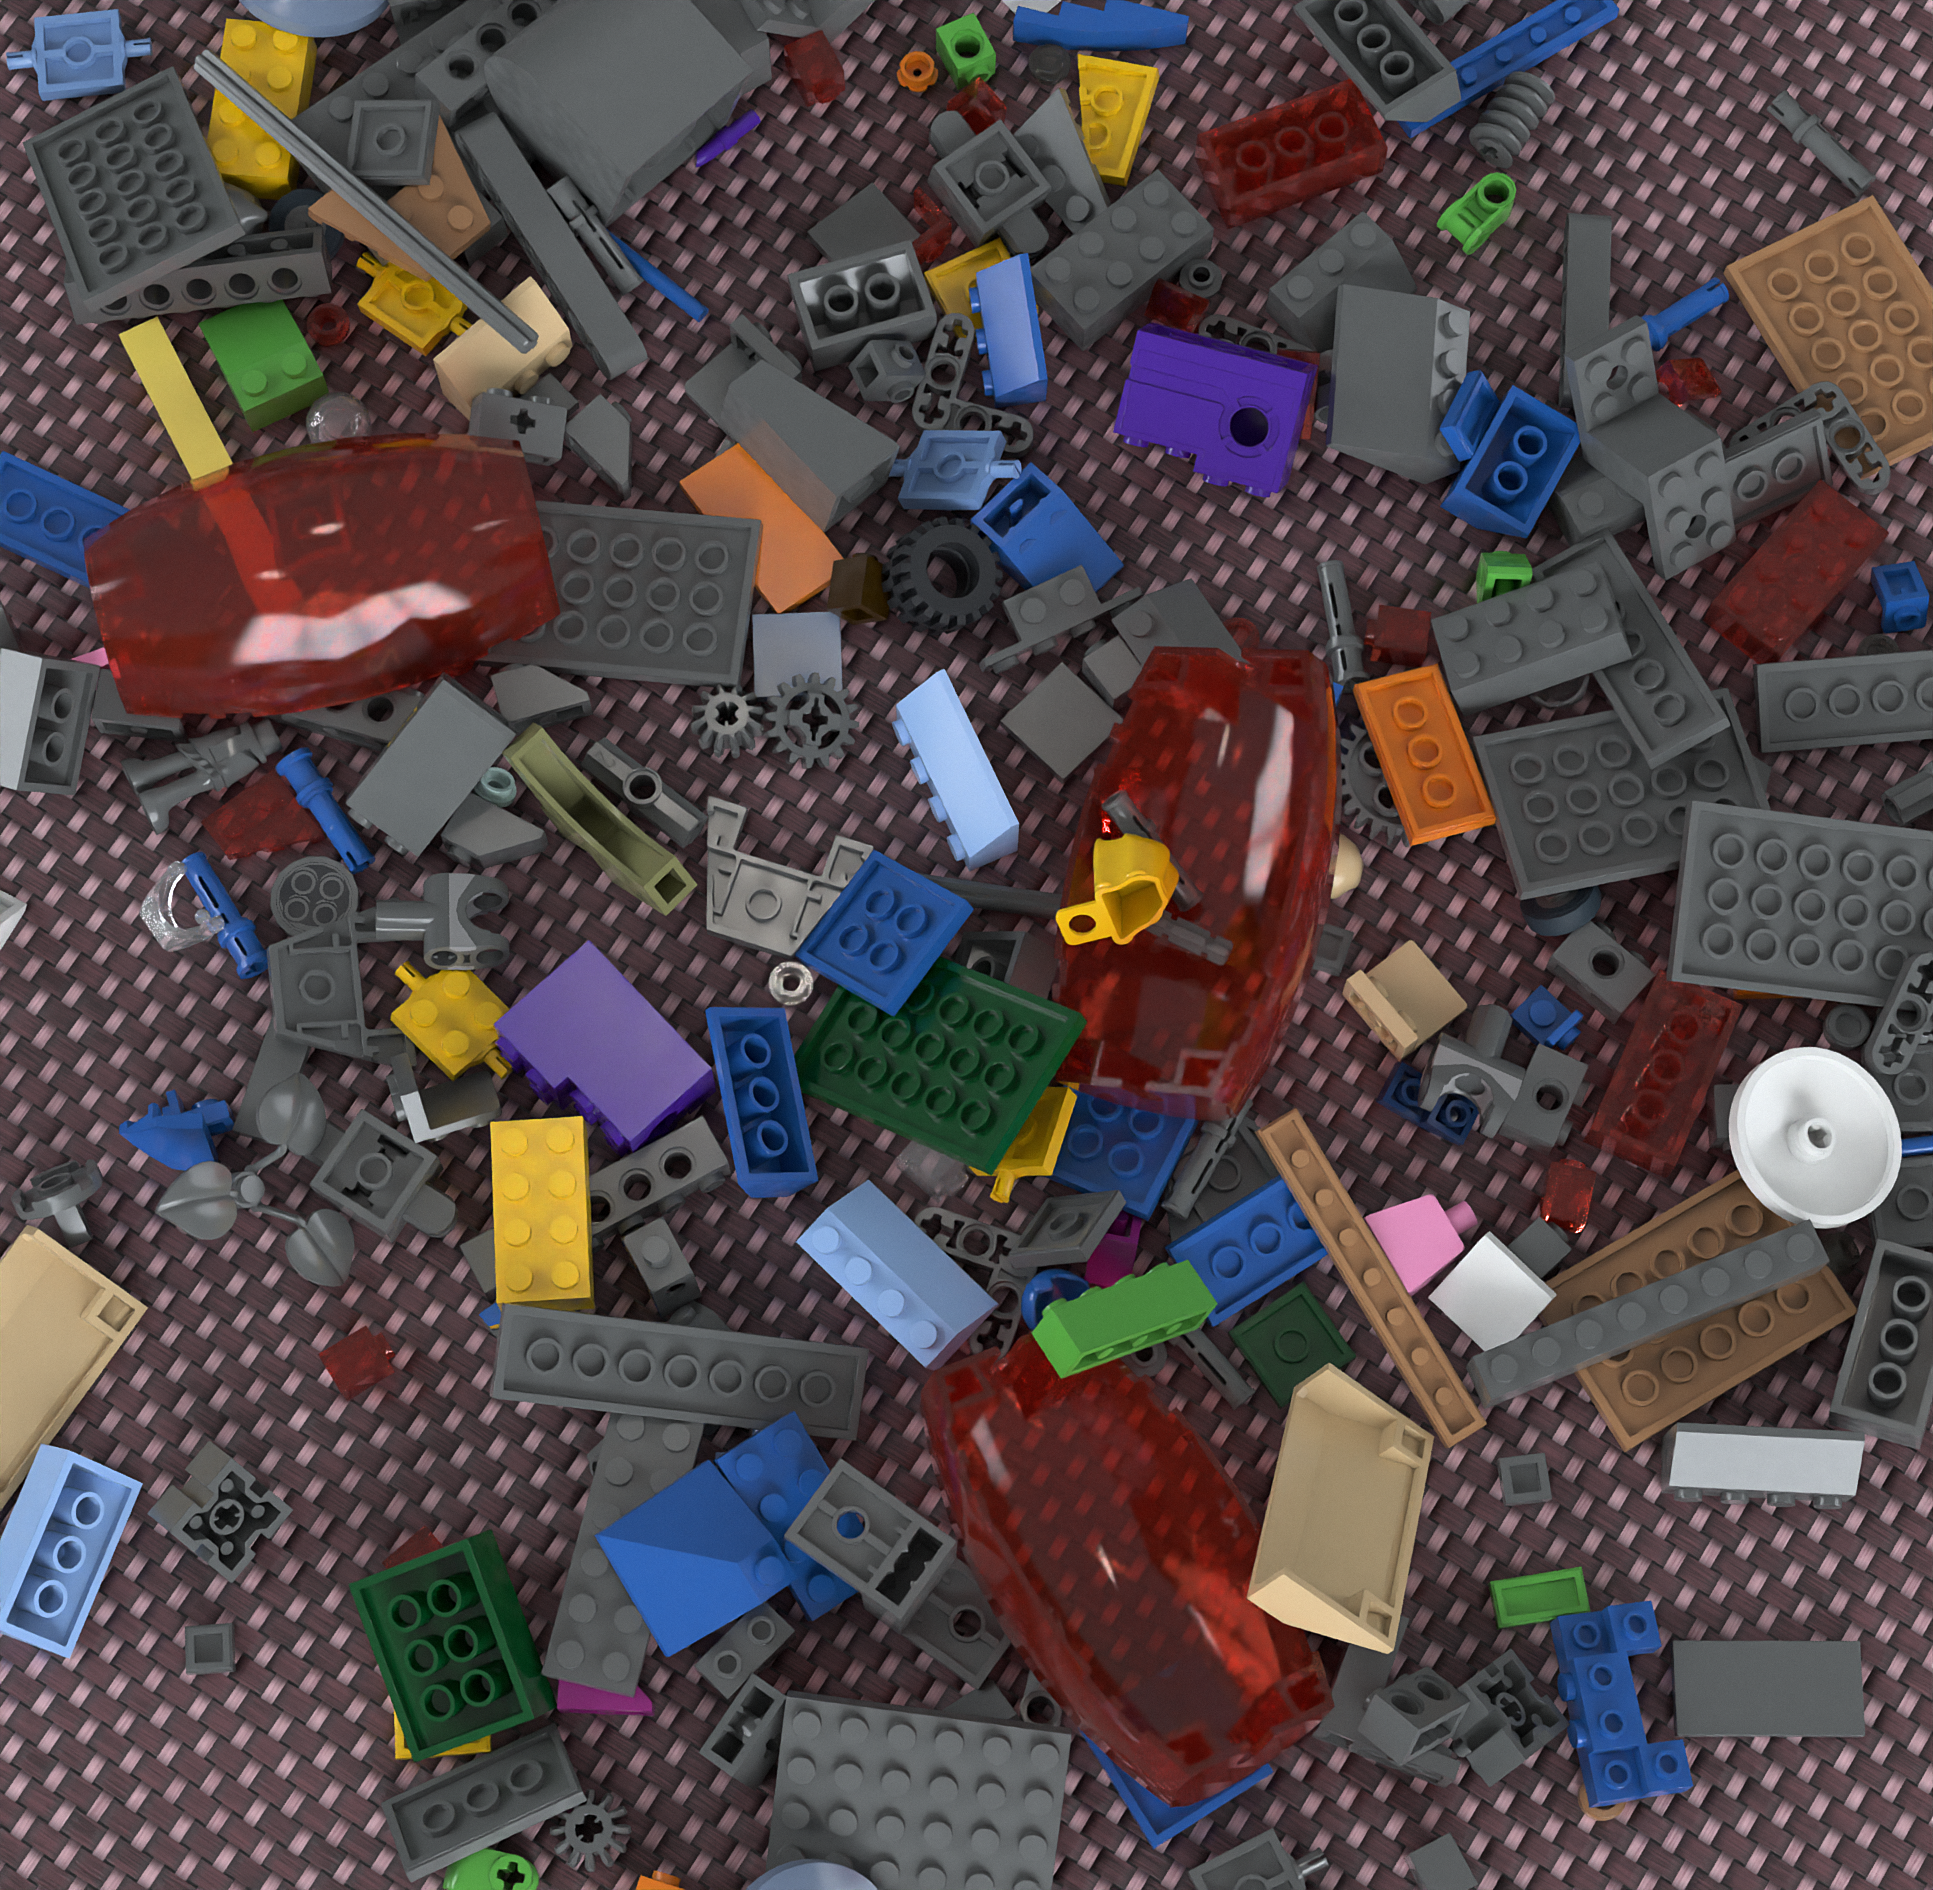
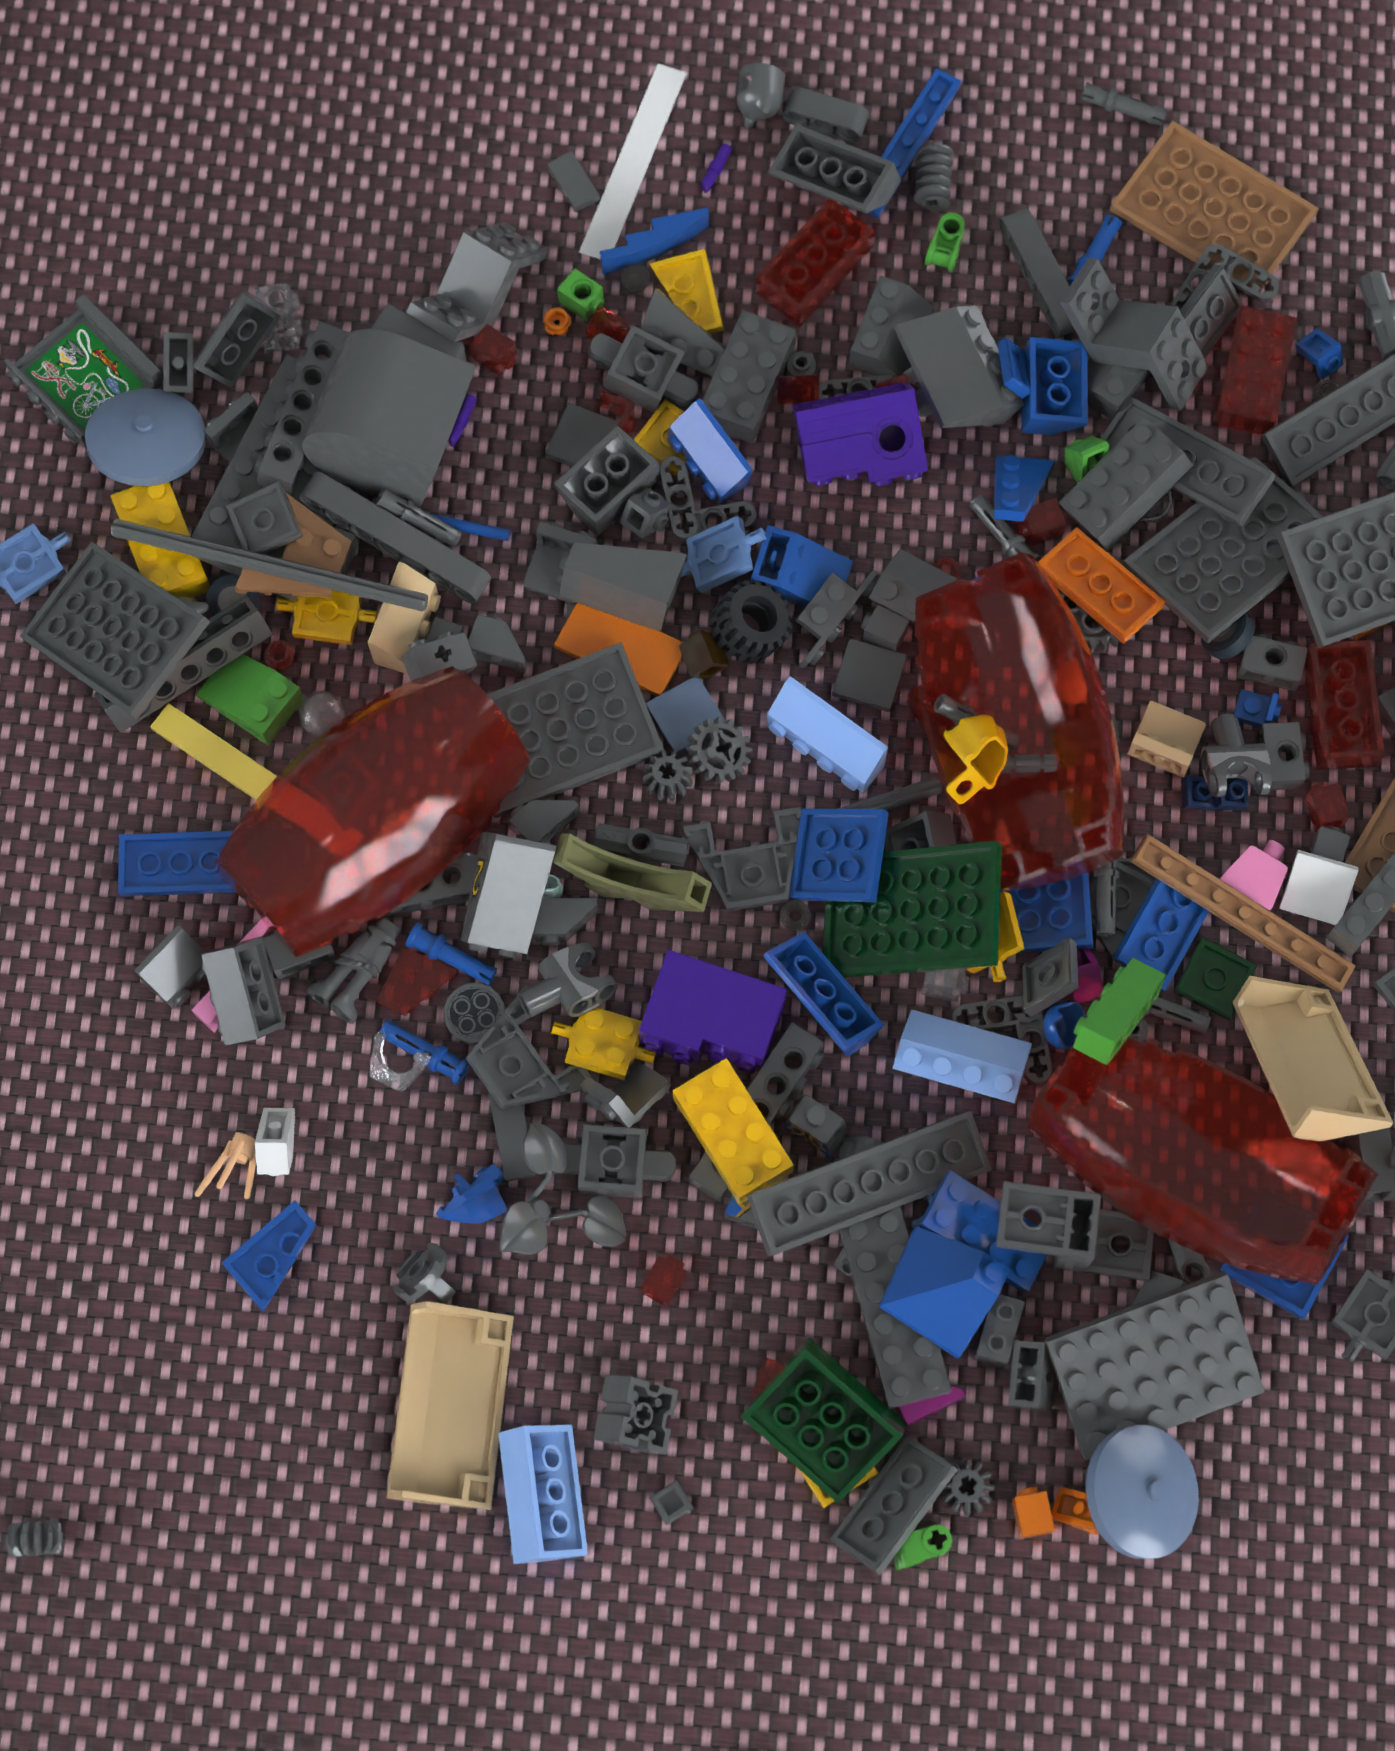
camera: 25 degrees left, 0 degrees up
clear red bracket [1655,358,1722,407] -> none
none -> blue wing [993,455,1055,521]

